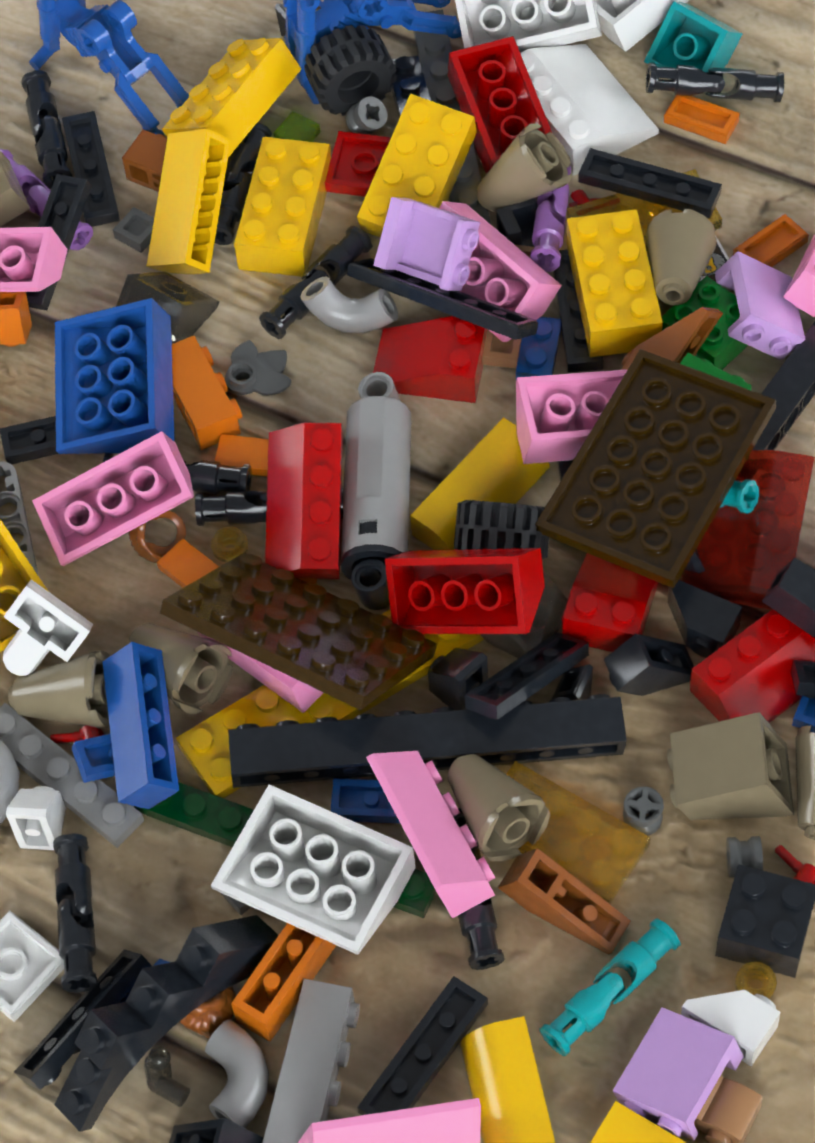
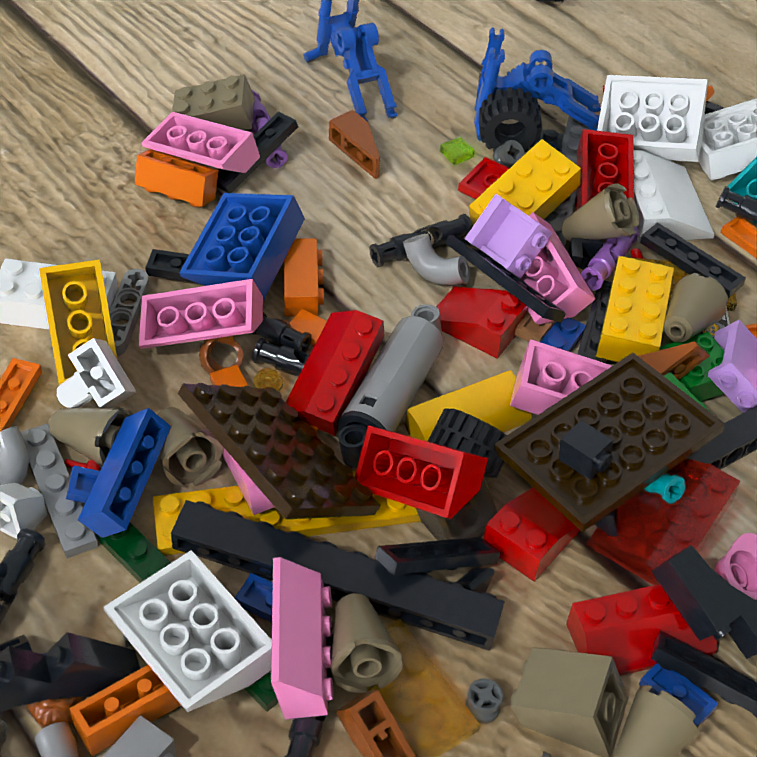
camera: 15 degrees right, 10 degrees down
black piece [21,70,73,189] -> none
black plate [62,111,120,227] -> none
dark grey plate [113,207,154,253] -> none
clear smoke slope [116,271,220,343] -> none
yellow brick [146,129,231,274] -> none
yellow brick [162,38,301,157] -> none
black piece [214,122,272,245] -> none
dark grey plate [225,340,292,396] -> none
yellow brick [234,137,331,277] -> none
black slope [428,648,488,711] -> none
black slope [604,634,694,696] -> none
black slope [668,580,742,658] -> none
none -> black brick [559,420,613,480]

